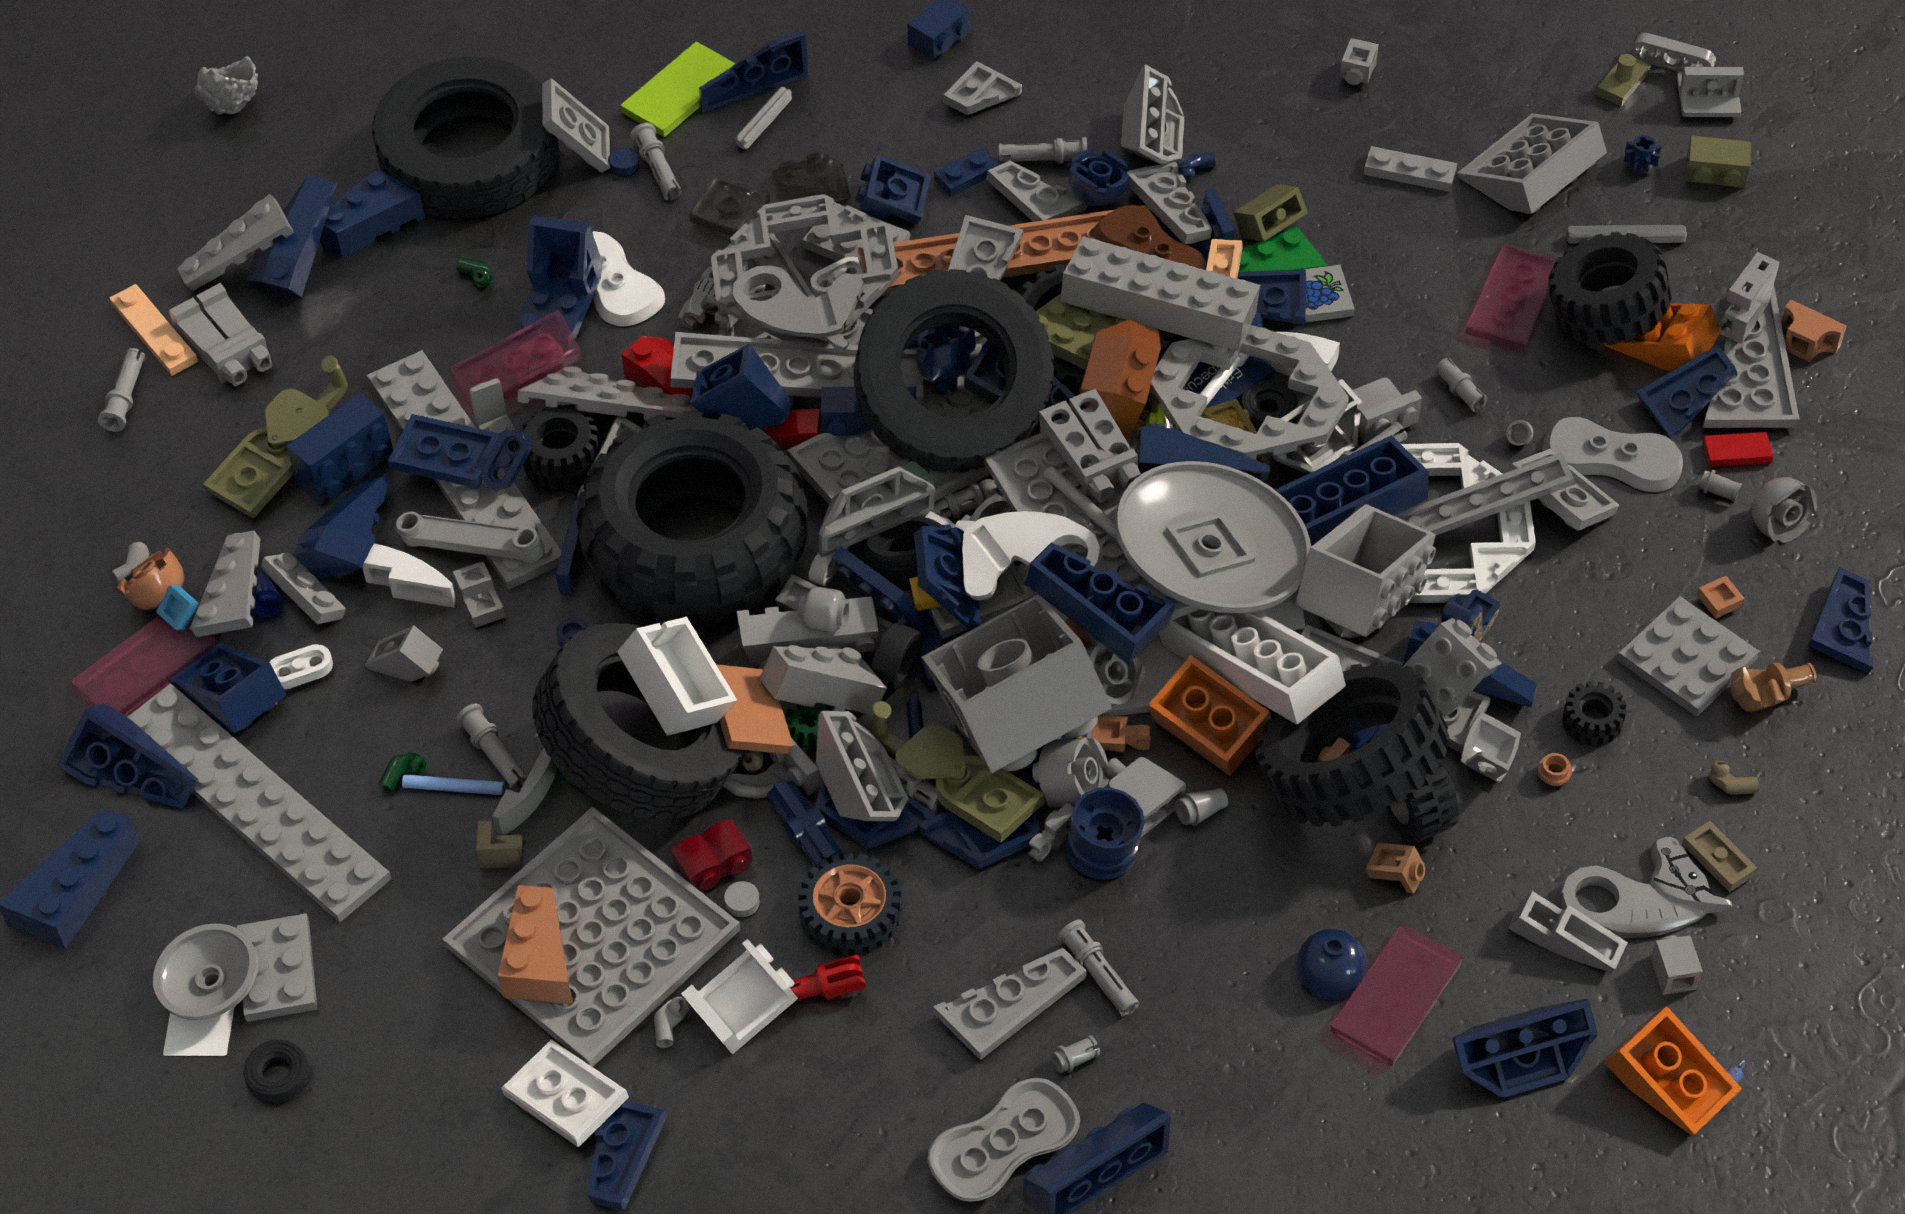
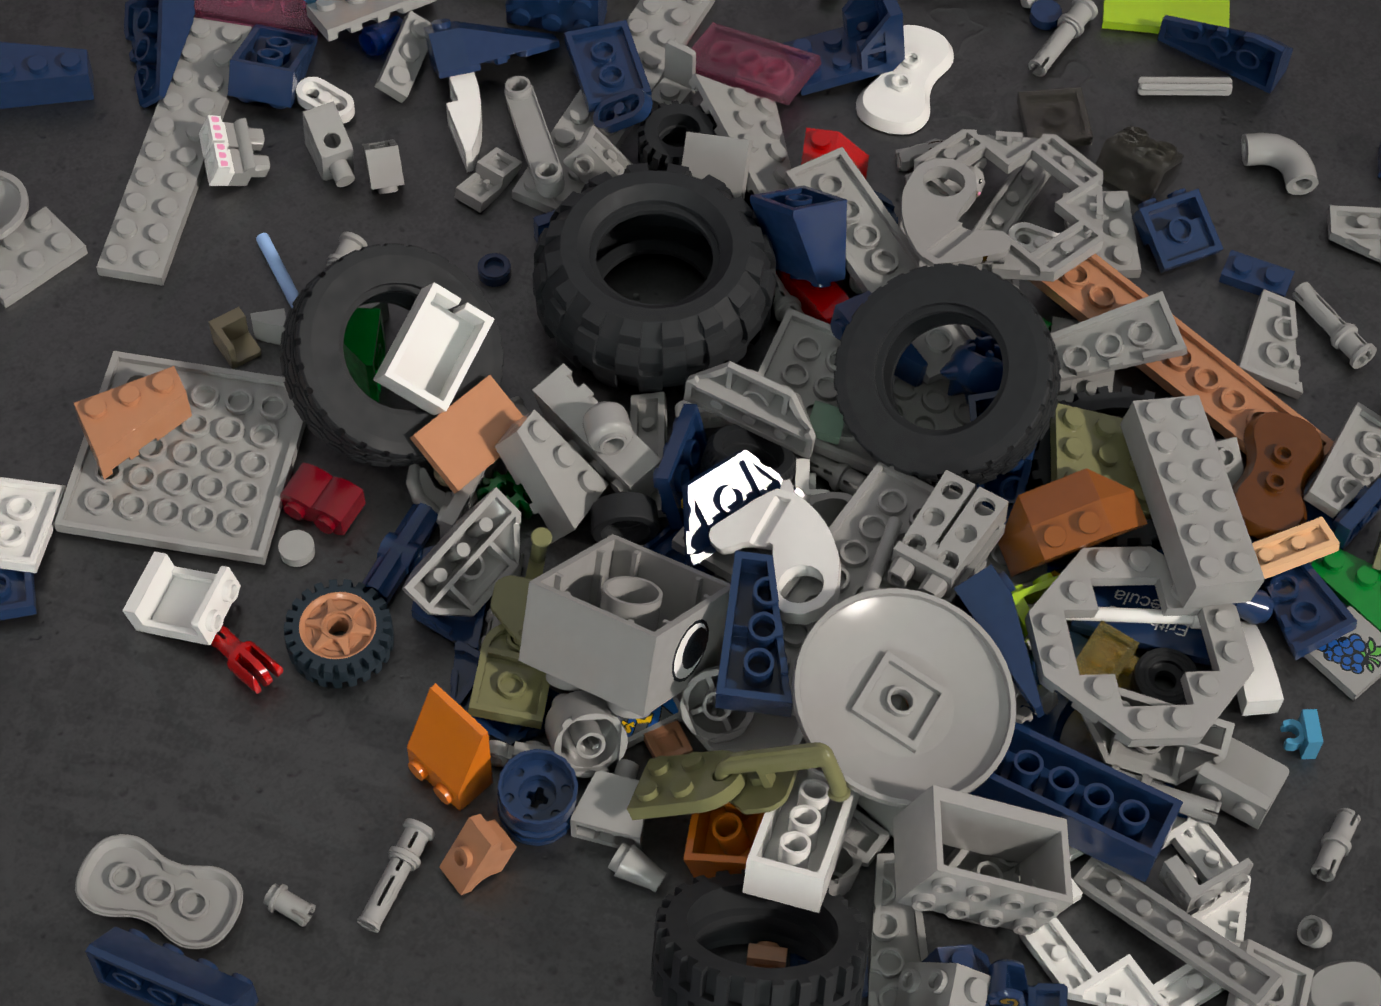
camera: 55 degrees right, 5 degrees up
dark green arm [378,752,427,791] -> none
light grey arm [654,997,689,1048] -> none
light grey wing [933,948,1087,1060] -> none
dark blue cylinder [1069,150,1129,207] -> none
none -> hips [199,115,270,186]
none -> light grey torso [303,101,355,187]
none -> orange slope [407,683,493,811]
none -> nougat brick [439,814,517,895]
none -> light grey bracket [563,125,633,184]
none -> olive plate [627,742,851,820]
none -> light grey tile [682,132,753,199]
none -> light grey bracket [1158,855,1254,913]
none -> light grey cylinder [1241,133,1319,195]
none -> dark azure tile [1280,709,1323,759]

